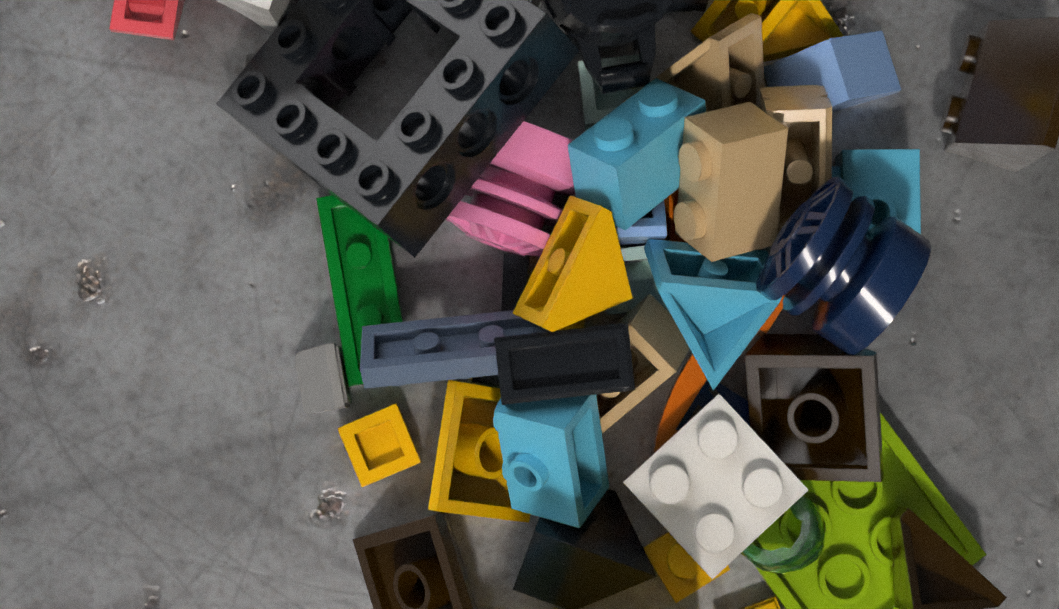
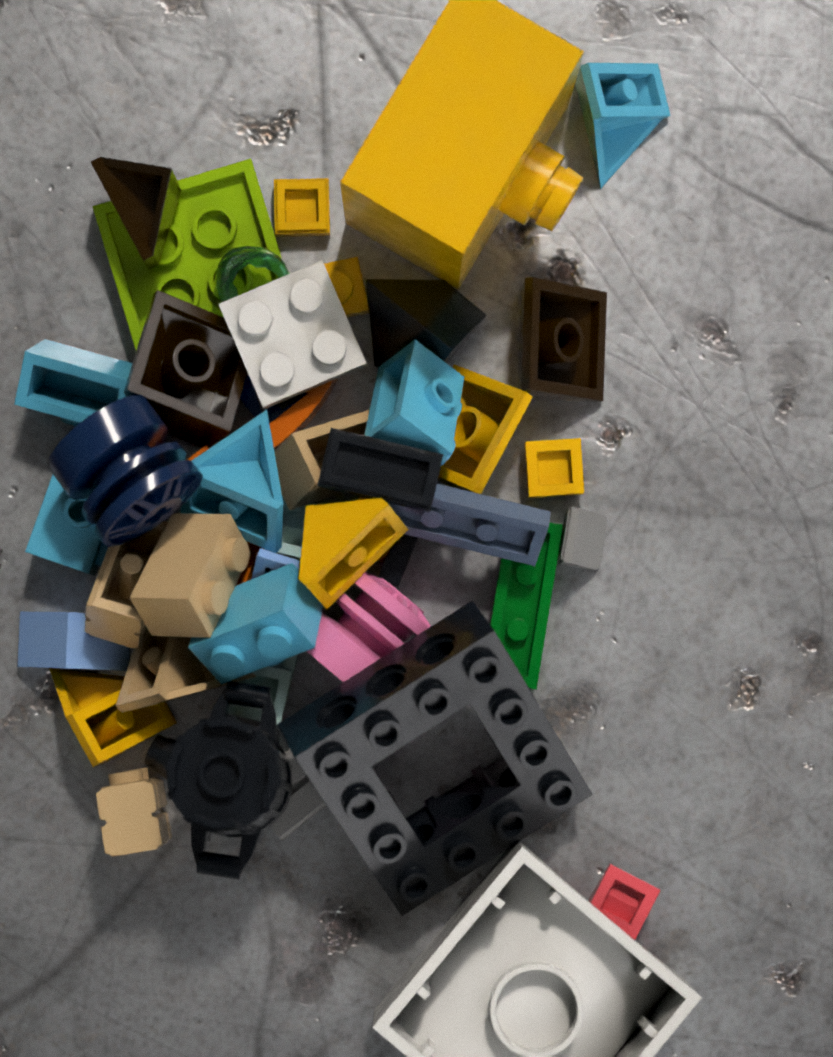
camera: 170 degrees left, 0 degrees up
none -> medium azure brick [14,339,132,426]

